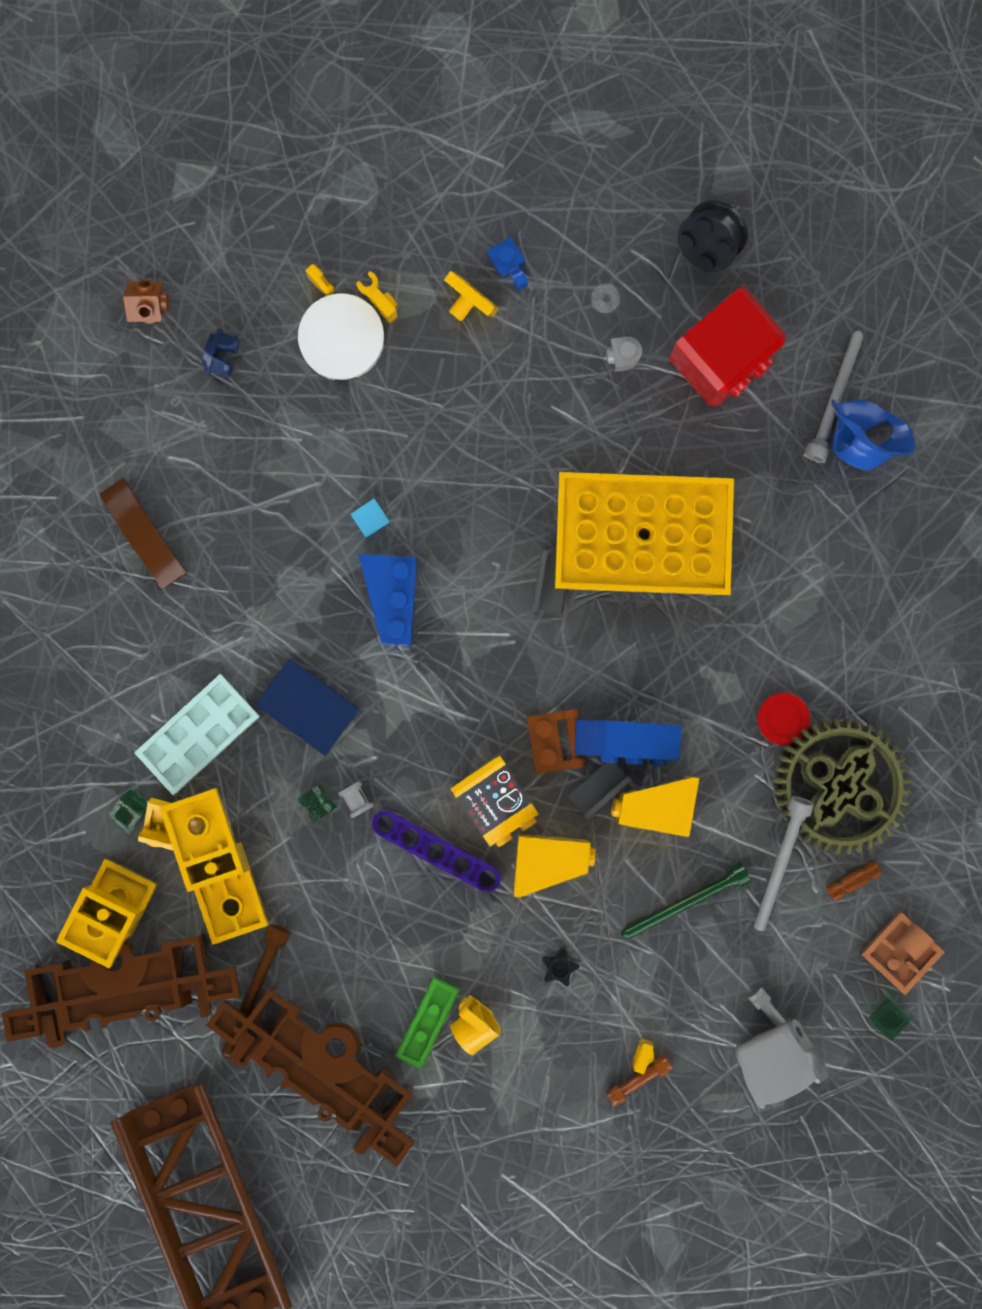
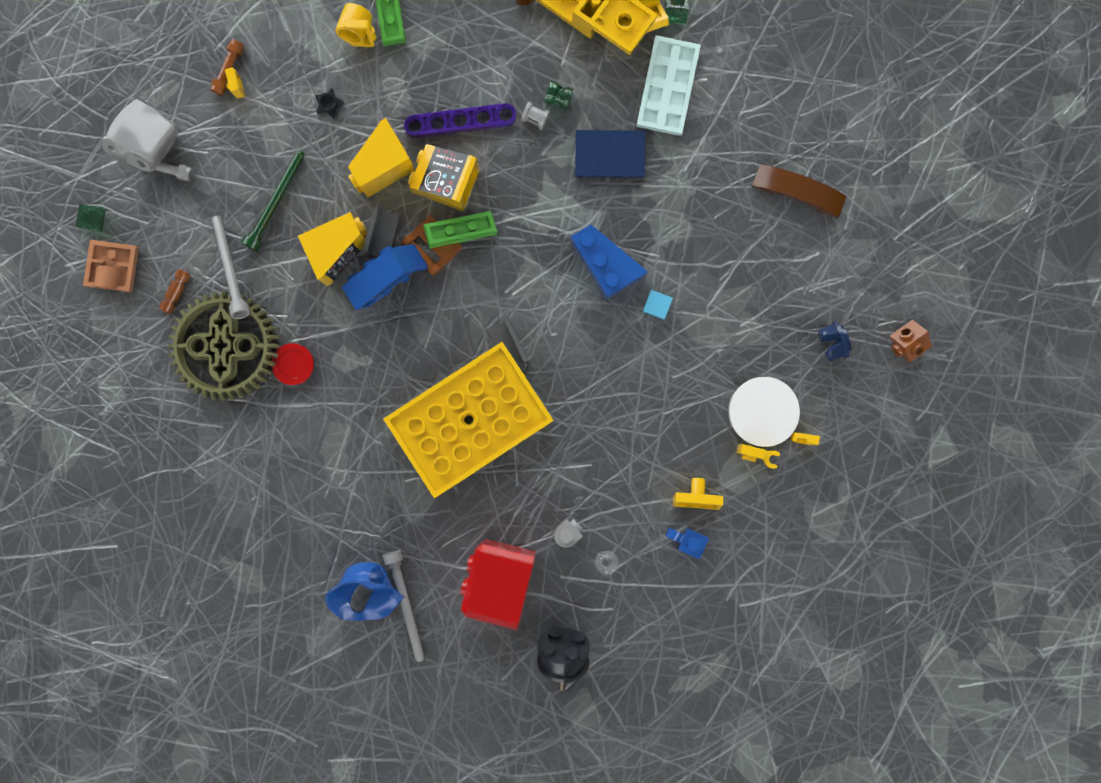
camera: 140 degrees right, 0 degrees up
none -> bright green tile [423,211,497,249]

